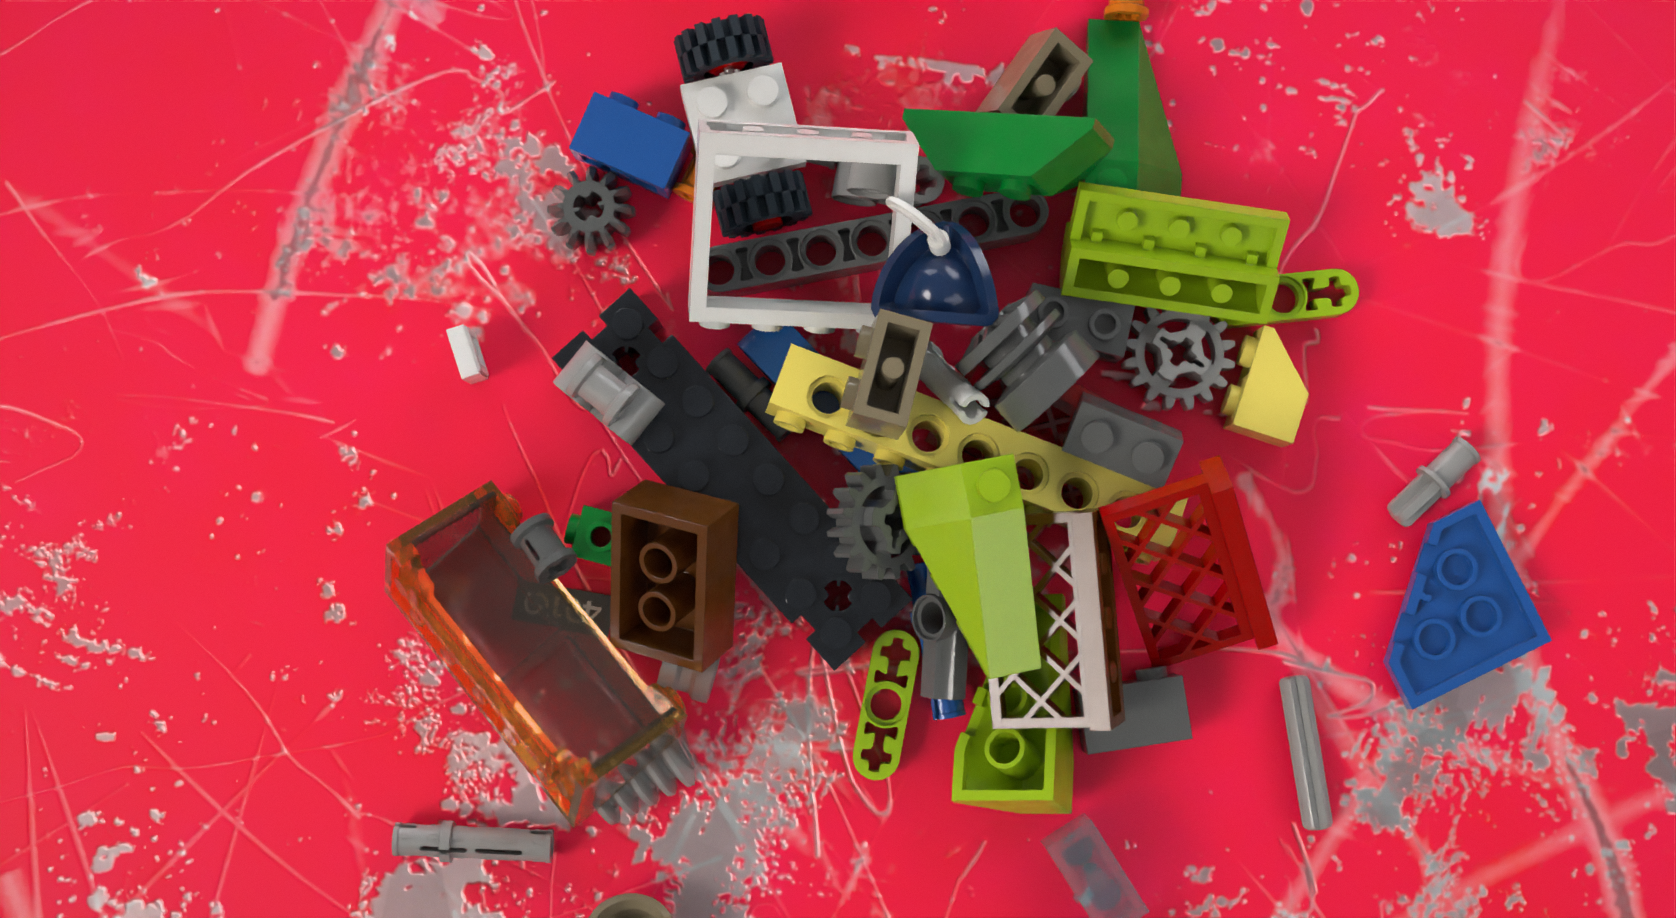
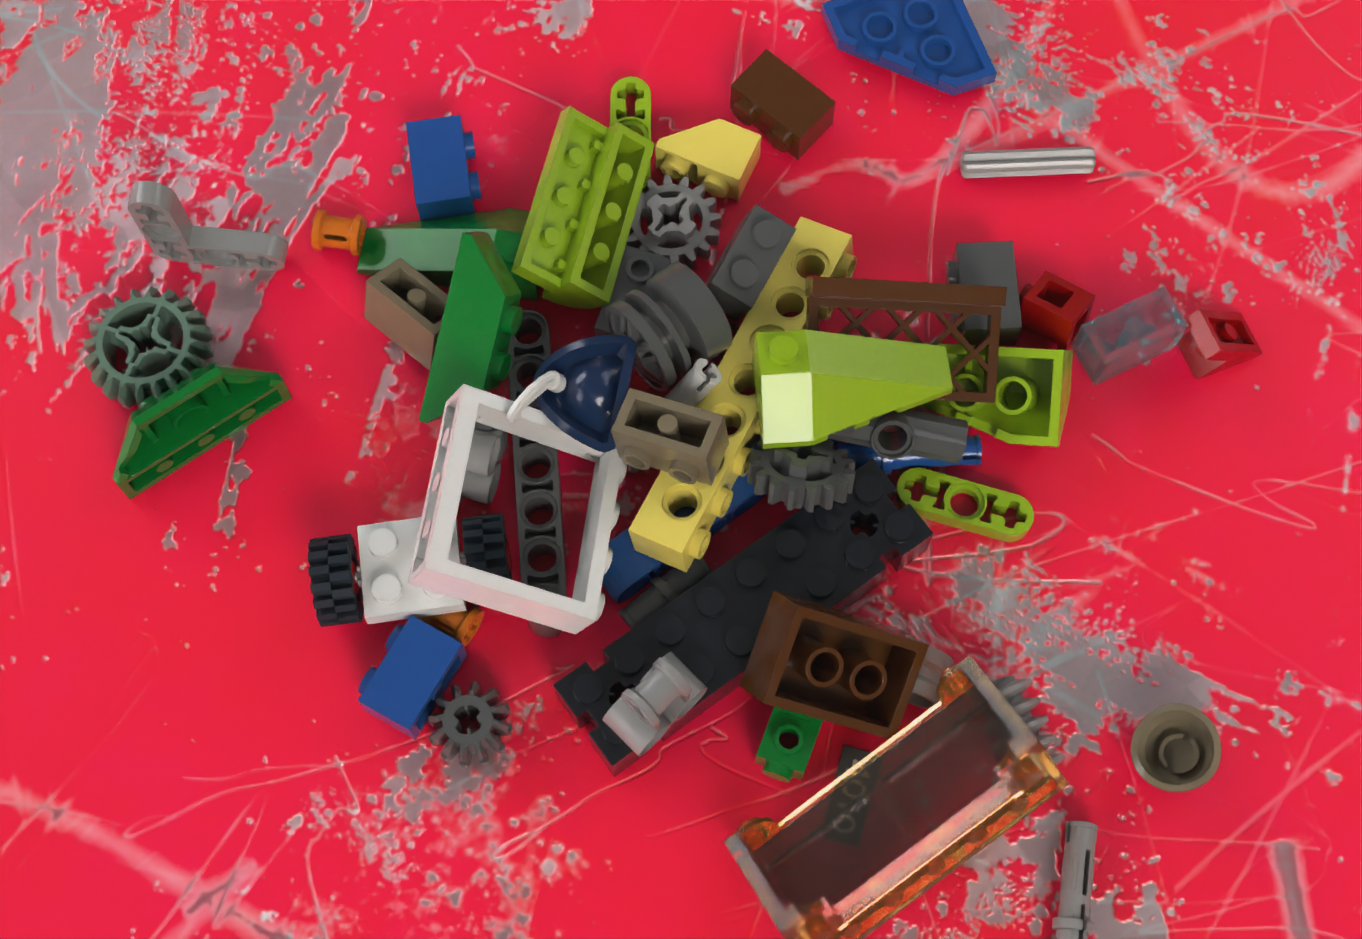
camera: 85 degrees left, 15 degrees down
white tile [446,324,489,384] -> none
dark grey bush [510,513,578,584] -> none
red fence [1098,455,1279,667] -> none
light grey axle [1387,437,1481,527] -> none
none -> blue brick [406,115,482,221]
none -> reddish brown brick [730,49,836,160]
none -> red brick [1019,271,1096,350]

